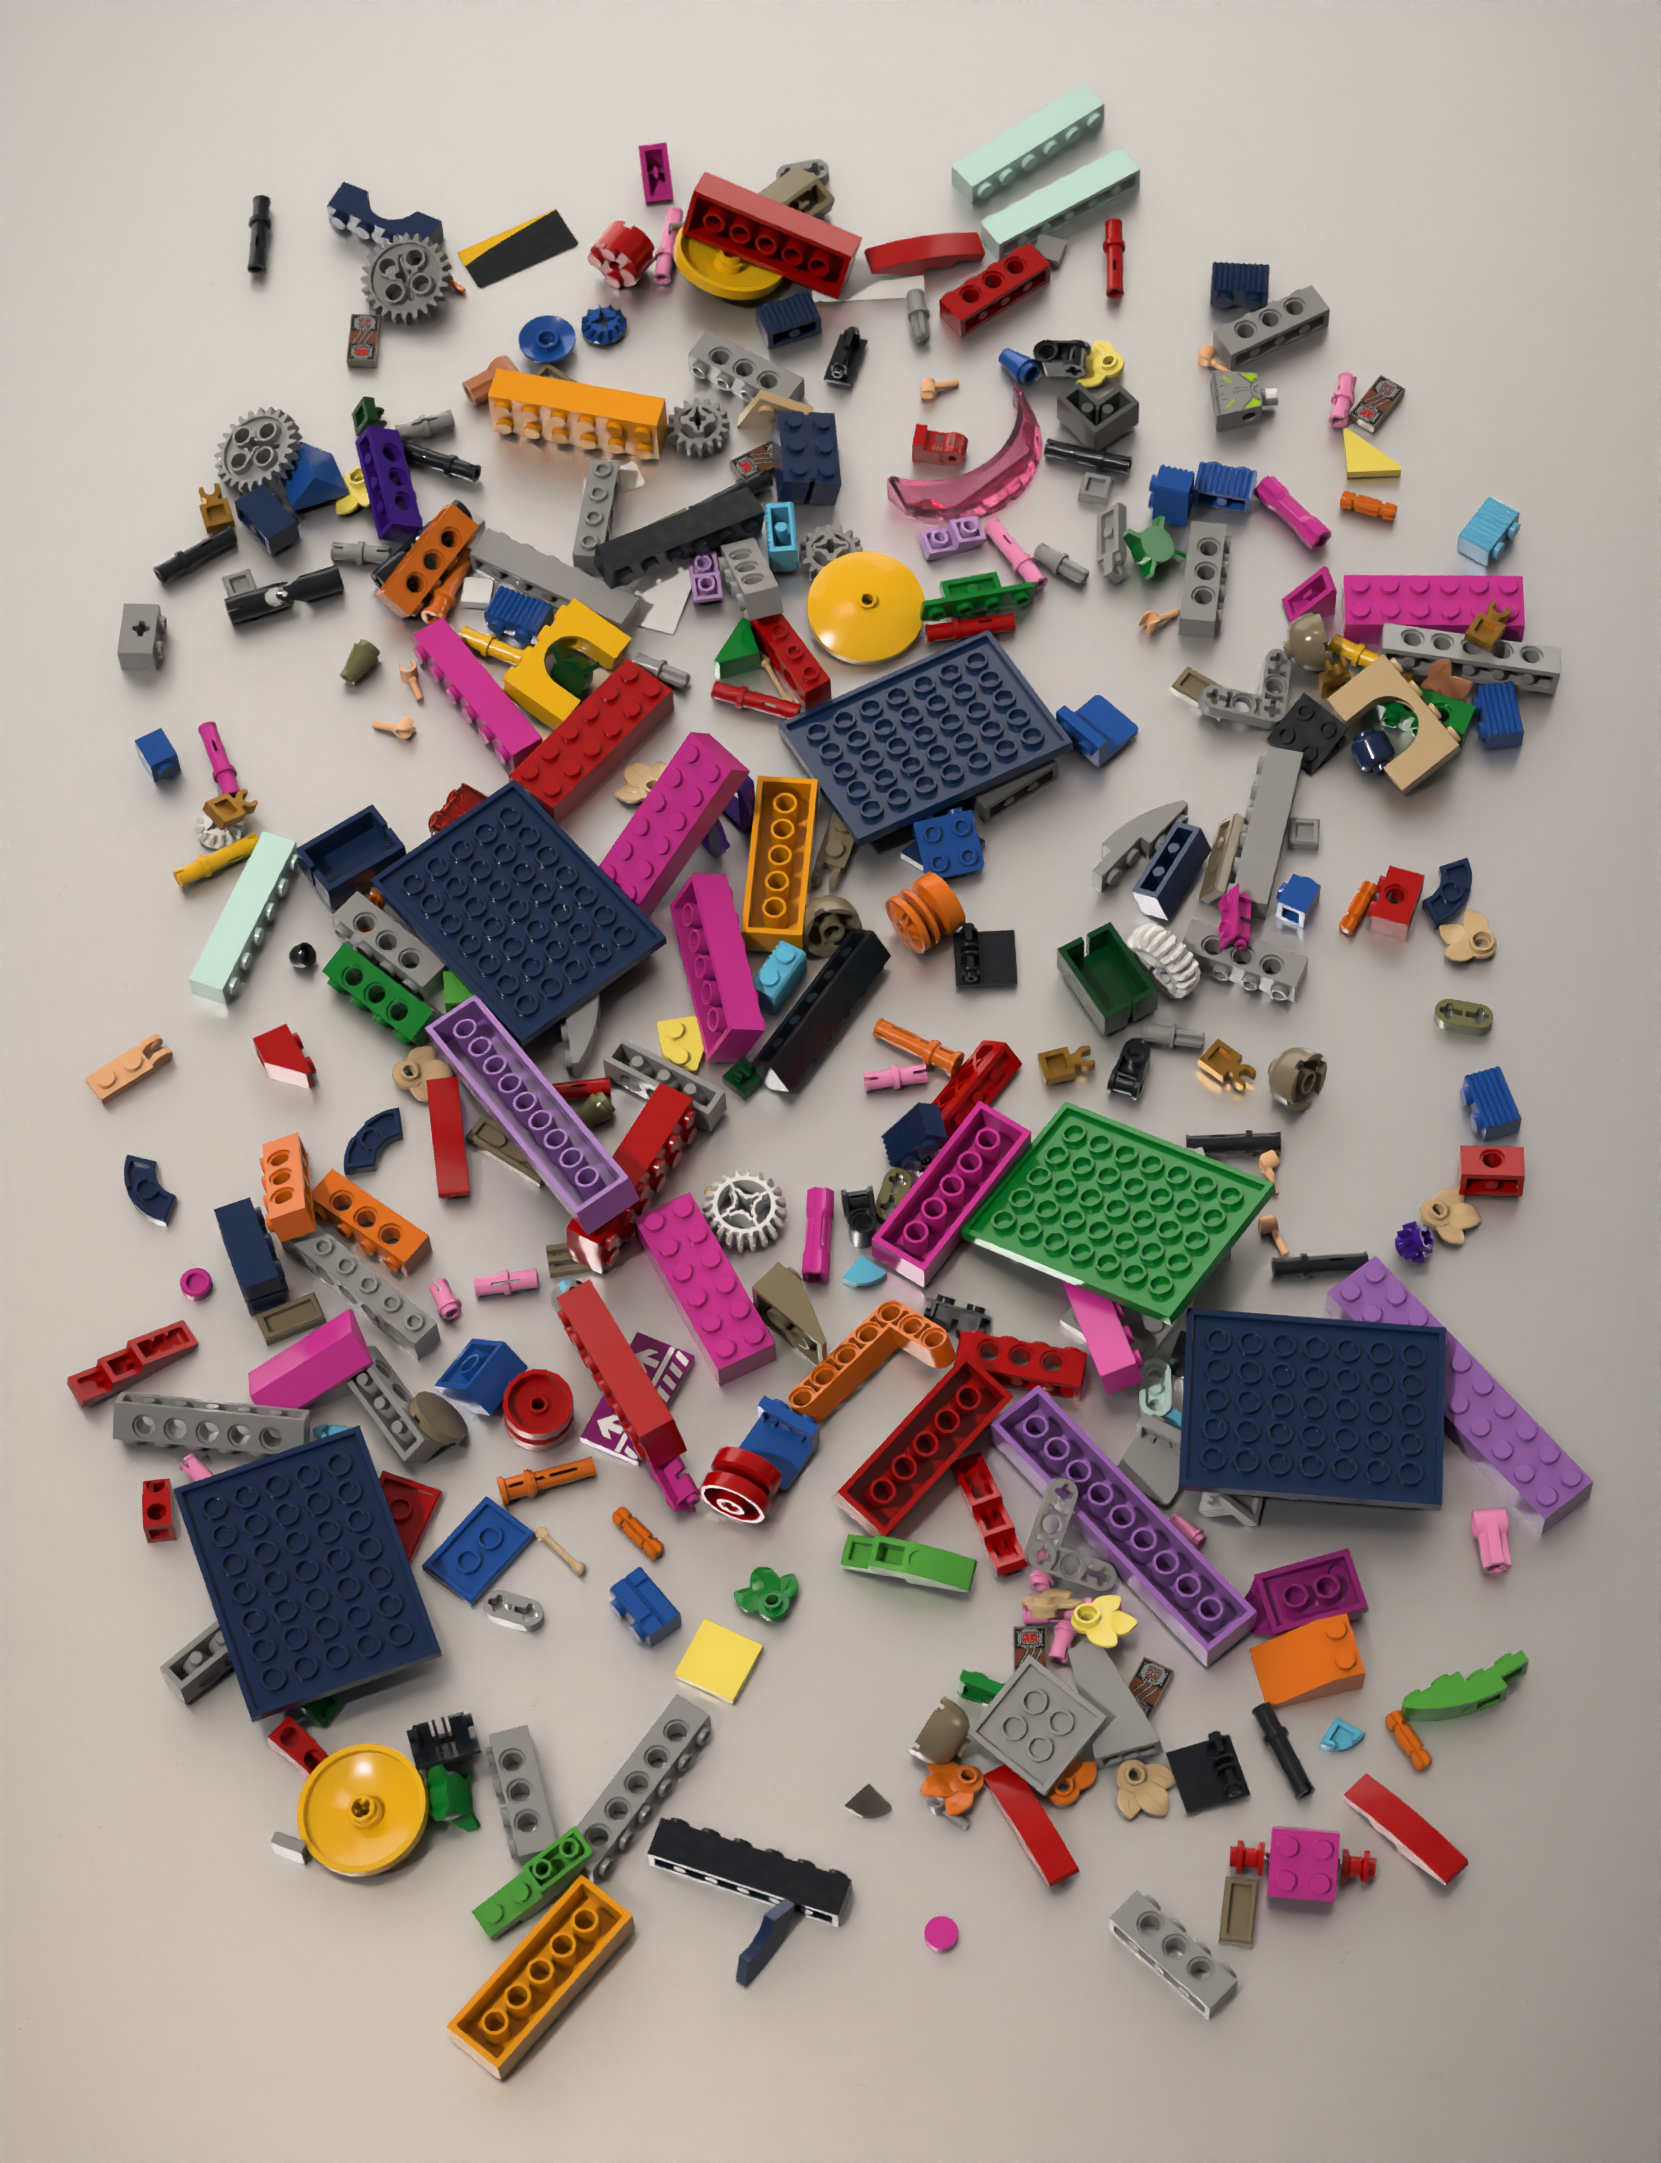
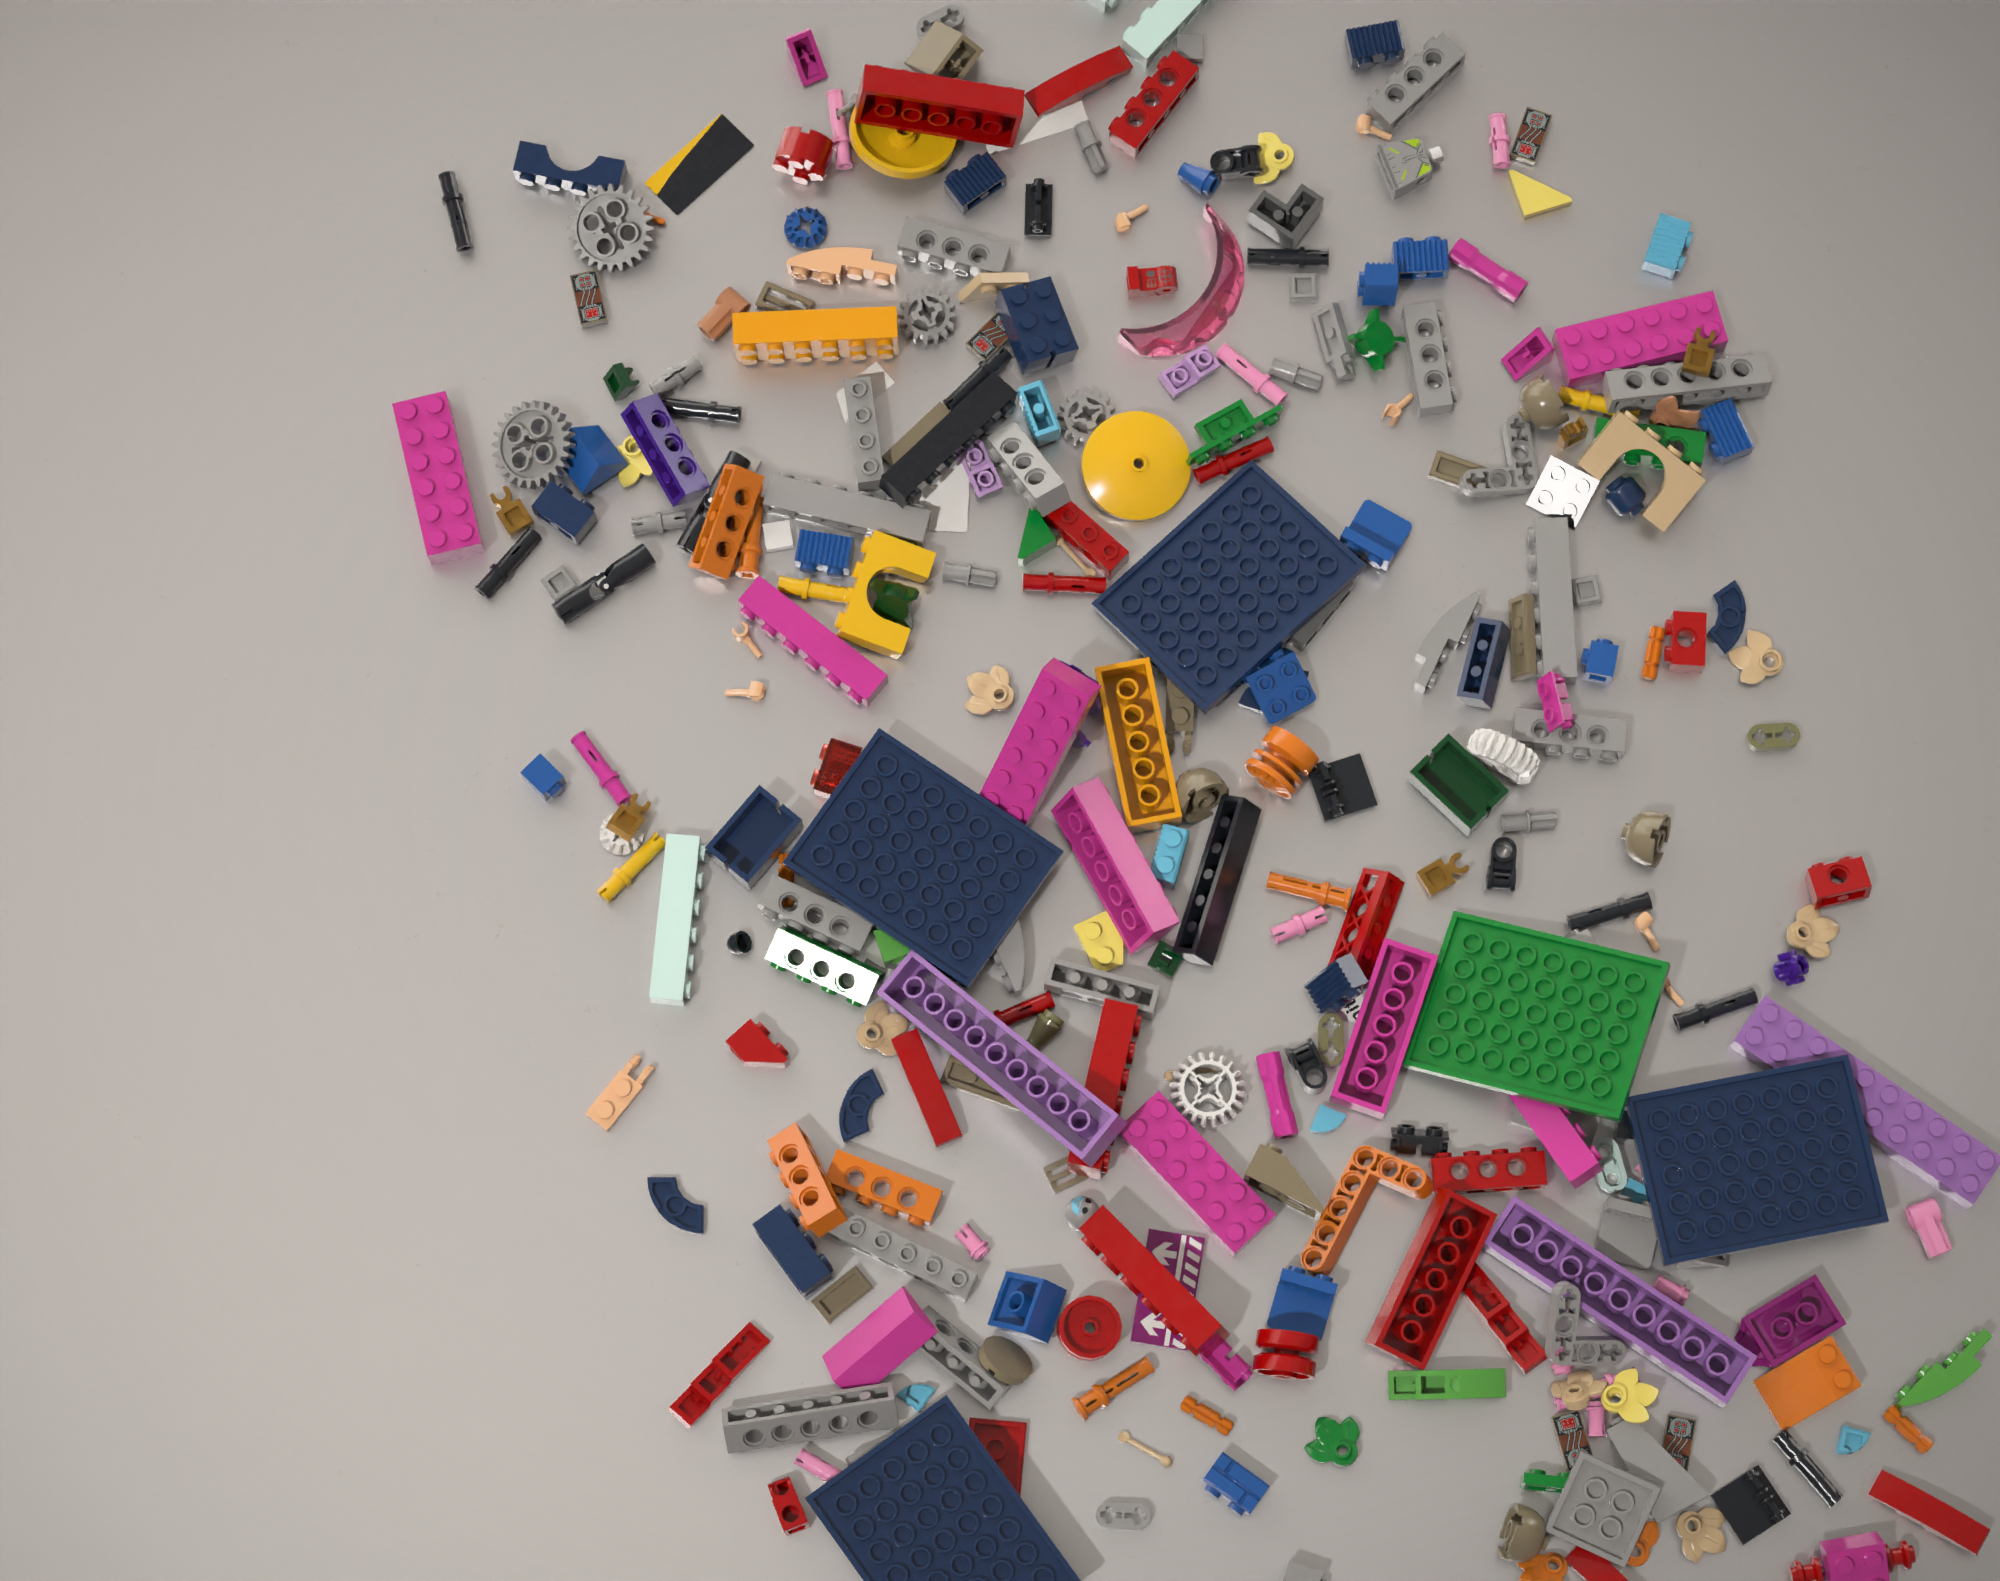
camera: 15 degrees left, 15 degrees up
light grey brick [117,603,167,670] -> none
dark pink tile [180,1268,213,1301] -> none
olive cone [340,639,380,685] -> none
blue tile [422,1496,536,1608] -> none
bright pink pin [473,1268,539,1297] -> none
red brick [508,658,674,825] -> none
blue dish [519,315,576,364] -> none
light yellow tile [674,1619,763,1705] -> none
red pin [1103,218,1125,299] -> none
pearl gold plate [1198,1039,1256,1091] -> none
orange axle [1340,491,1397,521] -> none
blue brick [1460,1066,1522,1141] -> none
none -> dark pink brick [392,391,485,565]
none -> light nougat slope [786,247,898,285]

